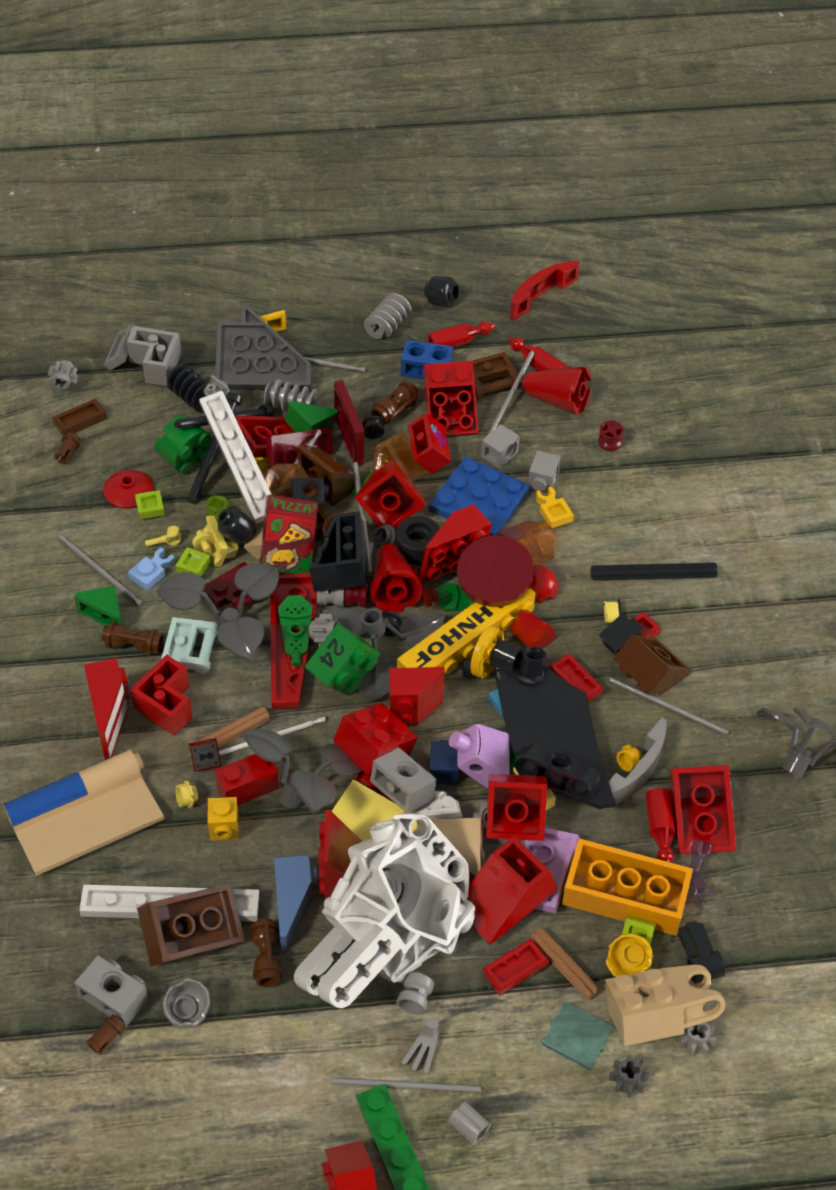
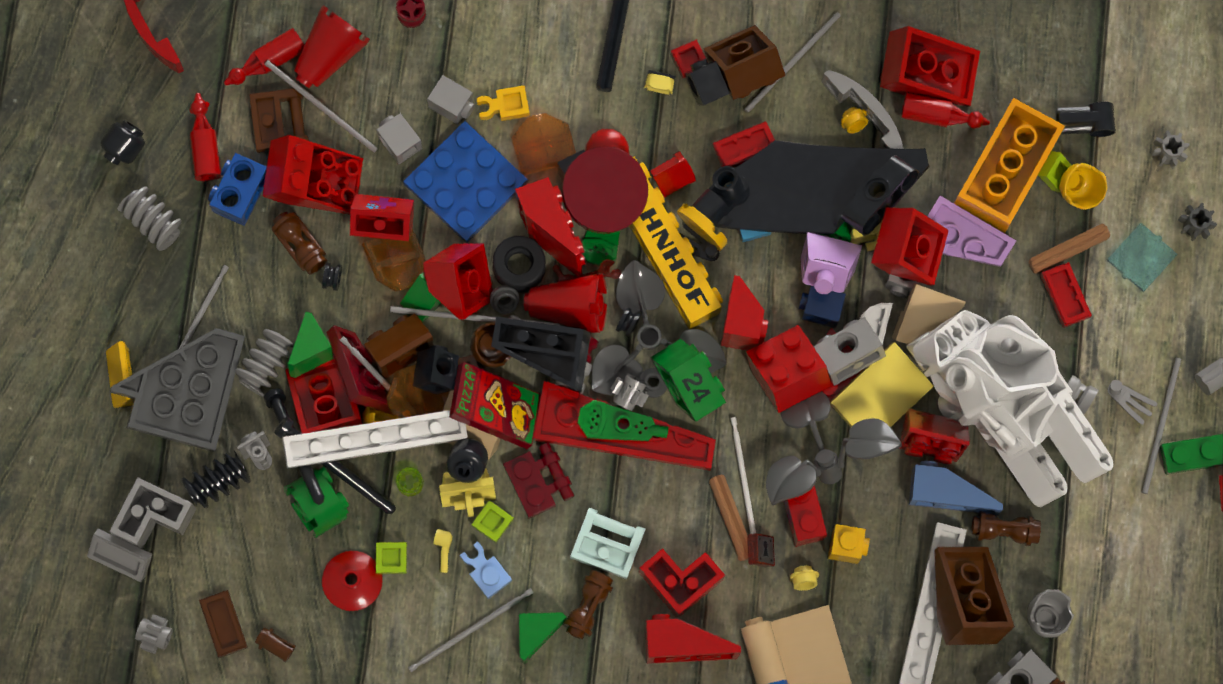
camera: 80 degrees left, 25 degrees up
dark grey plant [157,564,279,661] -> none
dark red tile [334,380,365,466] -> none
red slope [467,836,558,945] -> none
tan brick [605,965,726,1046] -> none
arm [689,838,715,905] -> none

